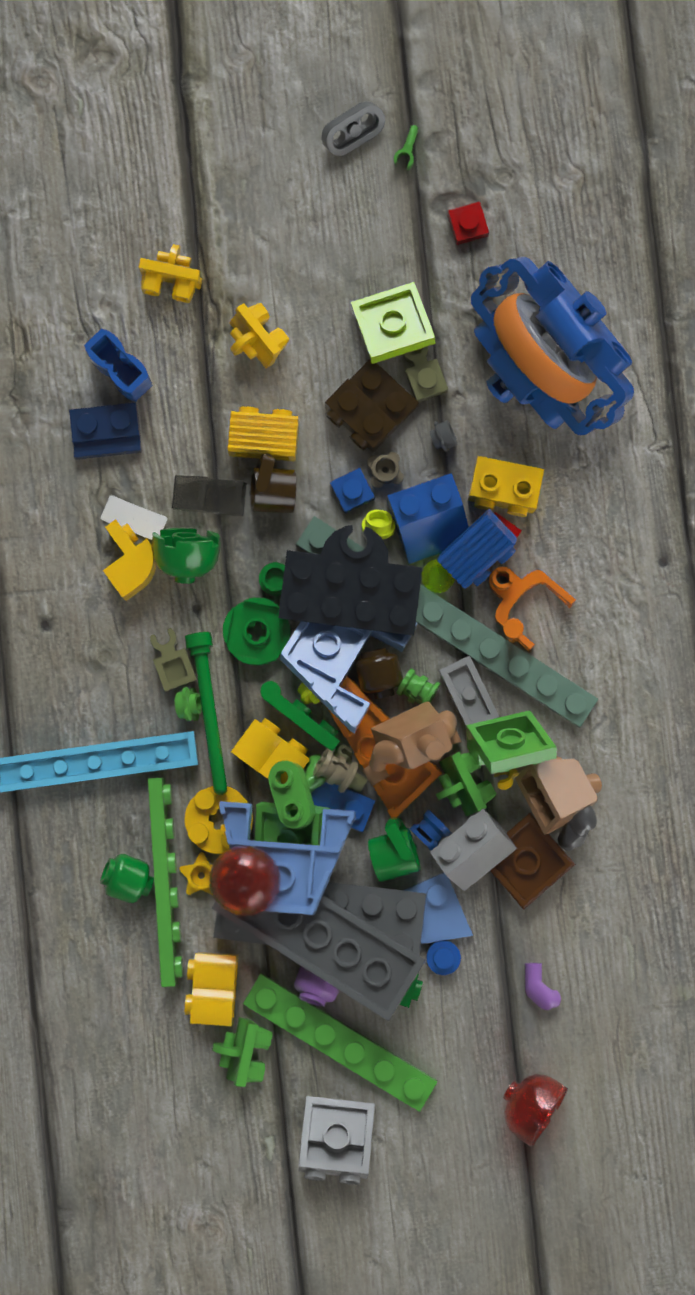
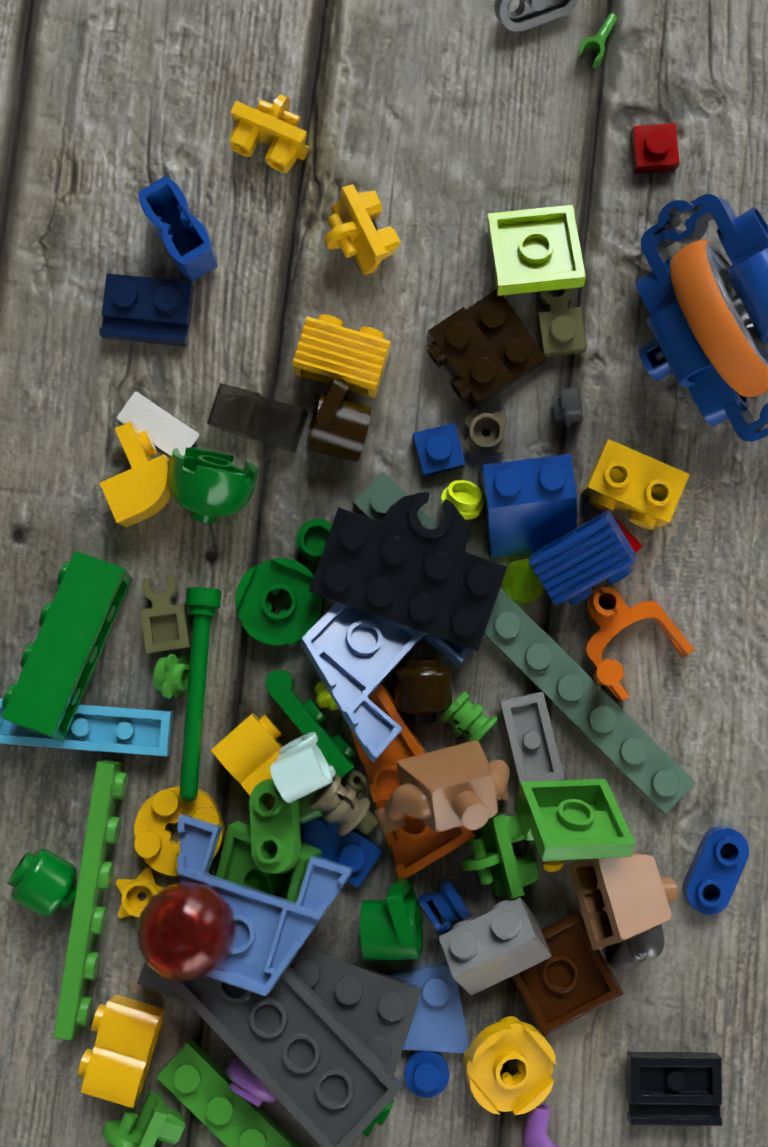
camera: 15 degrees right, 0 degrees up
none -> green brick [1,551,133,742]
none -> light aqua piece [270,732,336,803]
none -> yellow plate [462,1016,556,1115]
none -> black plate [627,1052,722,1126]
none -> blue plate [683,826,749,915]

